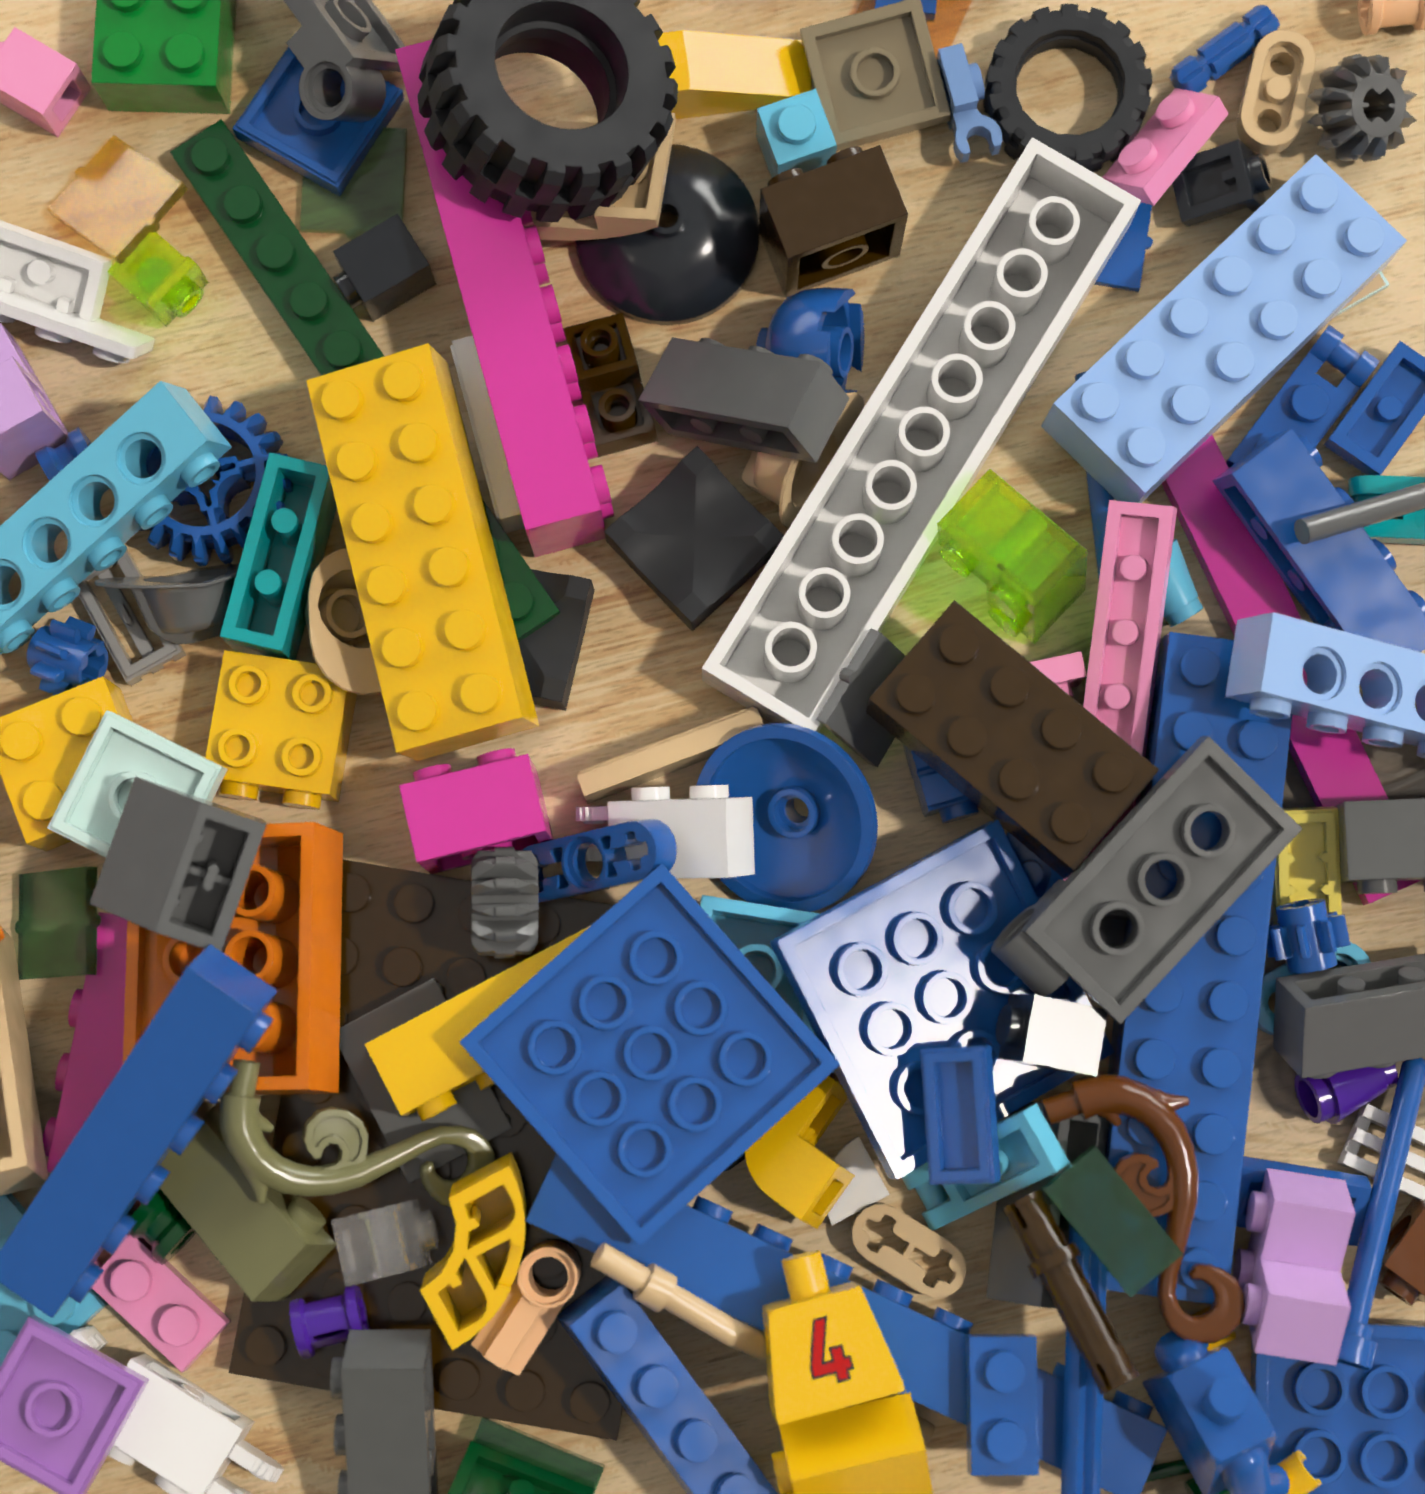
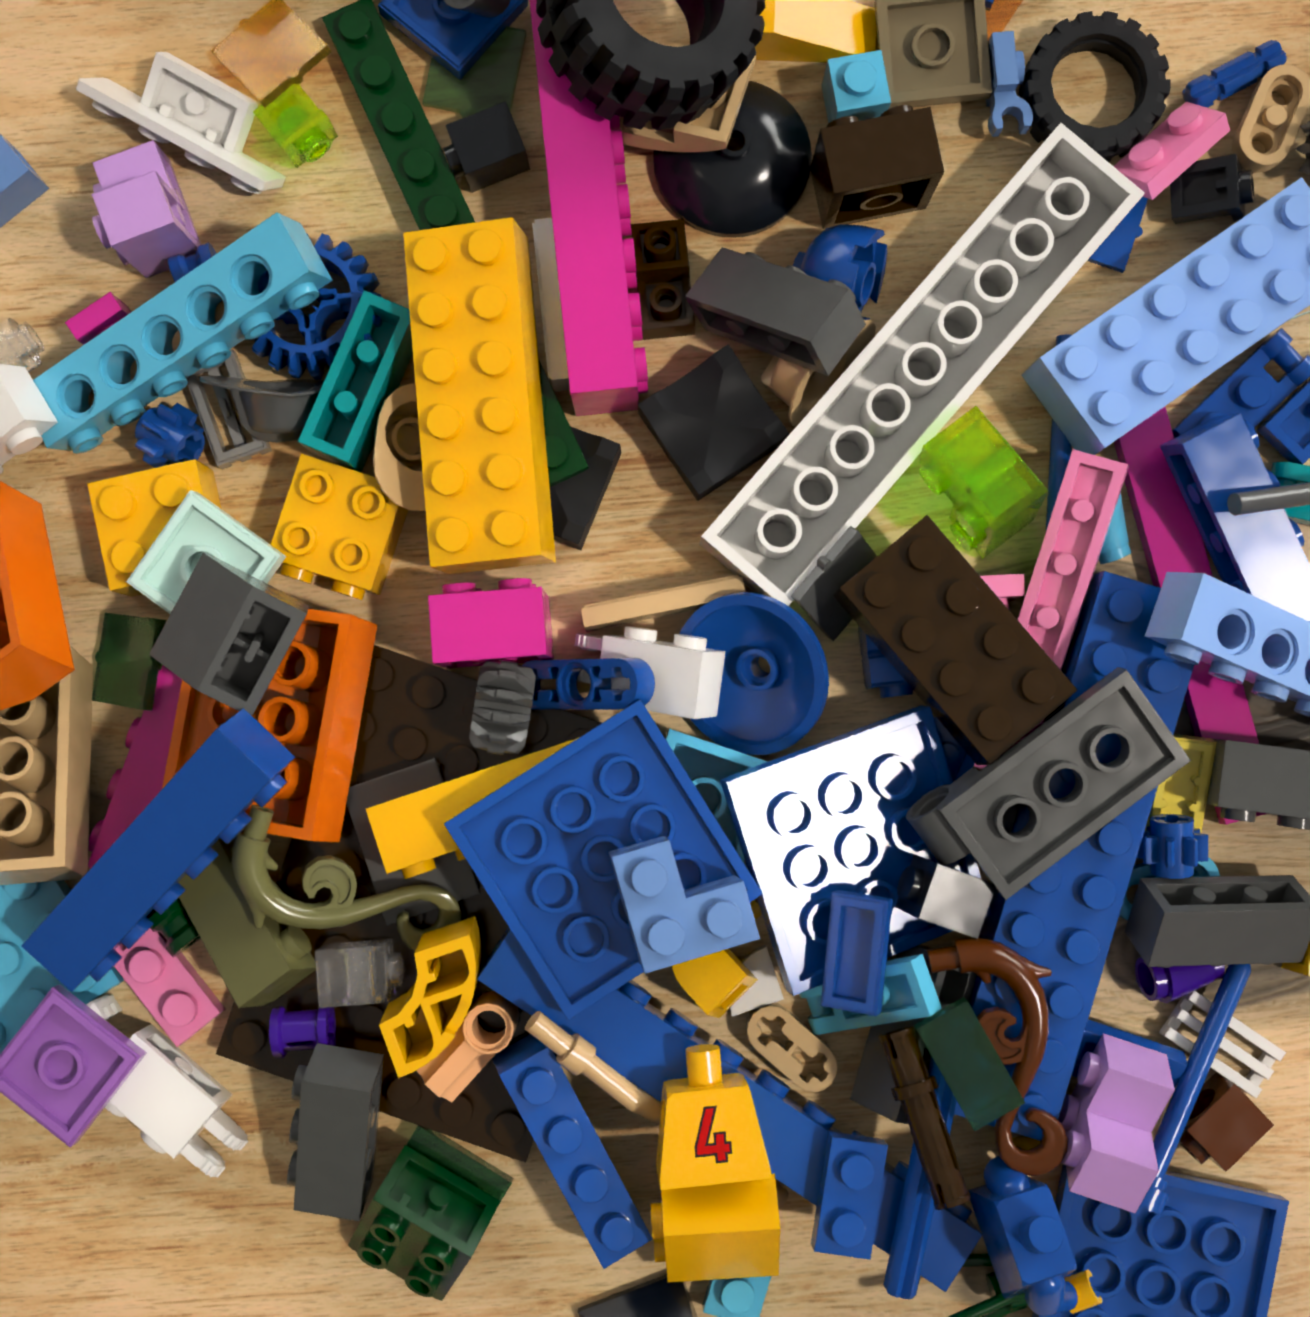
camera: 10 degrees right, 5 degrees up
none -> medium blue brick [608,836,760,974]

